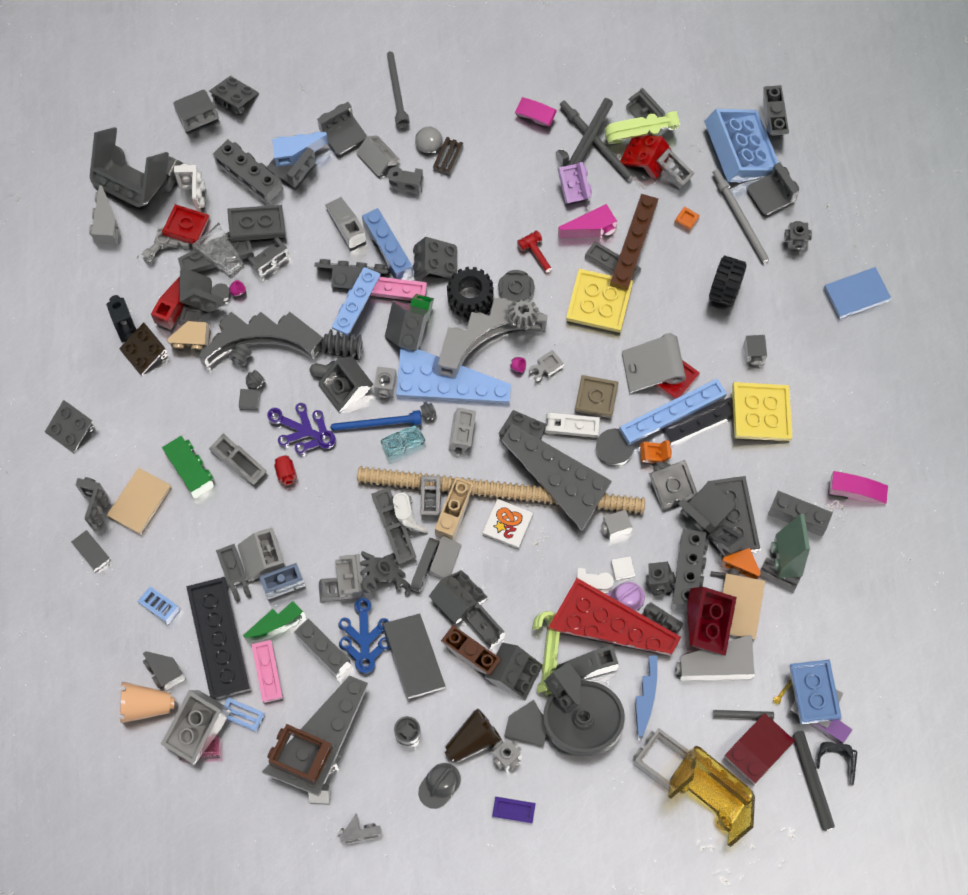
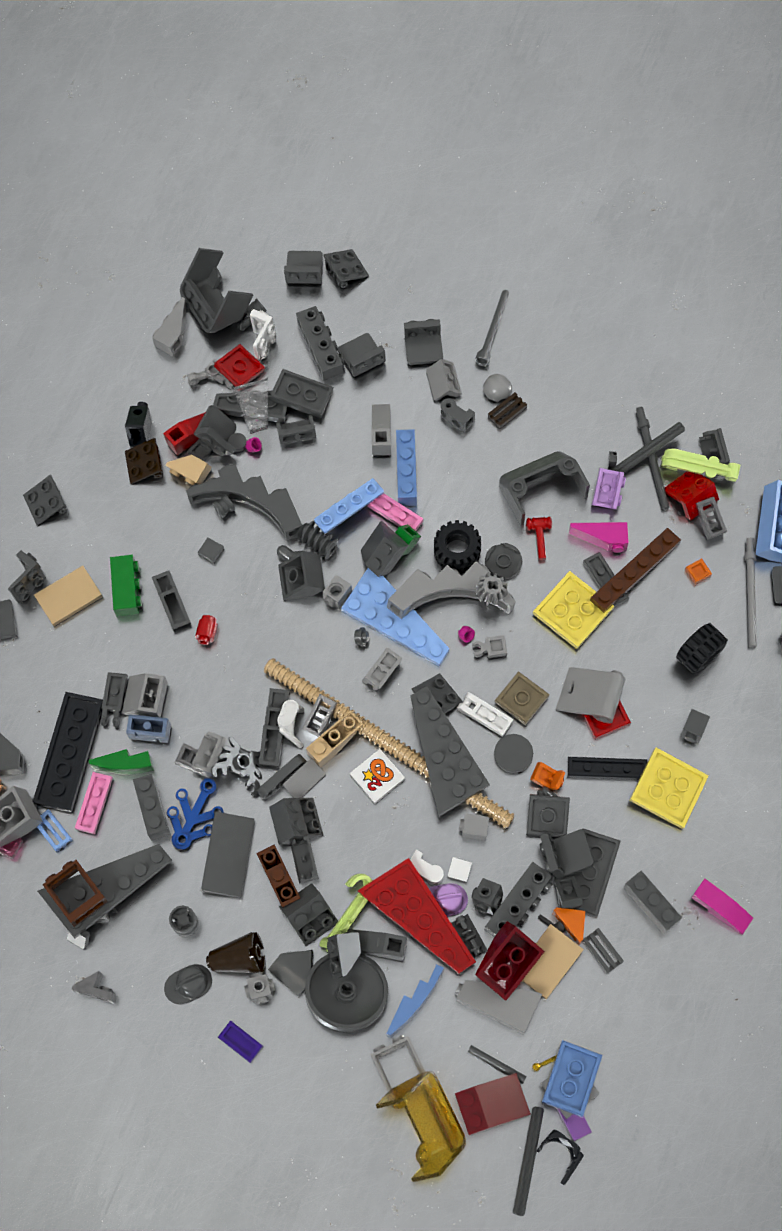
camera: 30 degrees right, 0 degrees up
light blue slope [137,586,181,625] -> none
dark grey plate [245,370,265,389] -> none
dark purple plant [267,403,336,455] -> none
light blue slope [272,132,328,167] -> none
dark grey bracket [314,259,390,289] -> none
blue piece [330,410,422,431] -> none
clear light blue slope [381,425,425,457] -> none
dark grey bracket [413,237,457,280] -> none
dark pink slope [515,97,557,127] -> none
light blue plate [619,379,727,445] -> none
sand green slope [771,514,810,578] -> none
none -> dark grey windscreen [499,451,590,527]

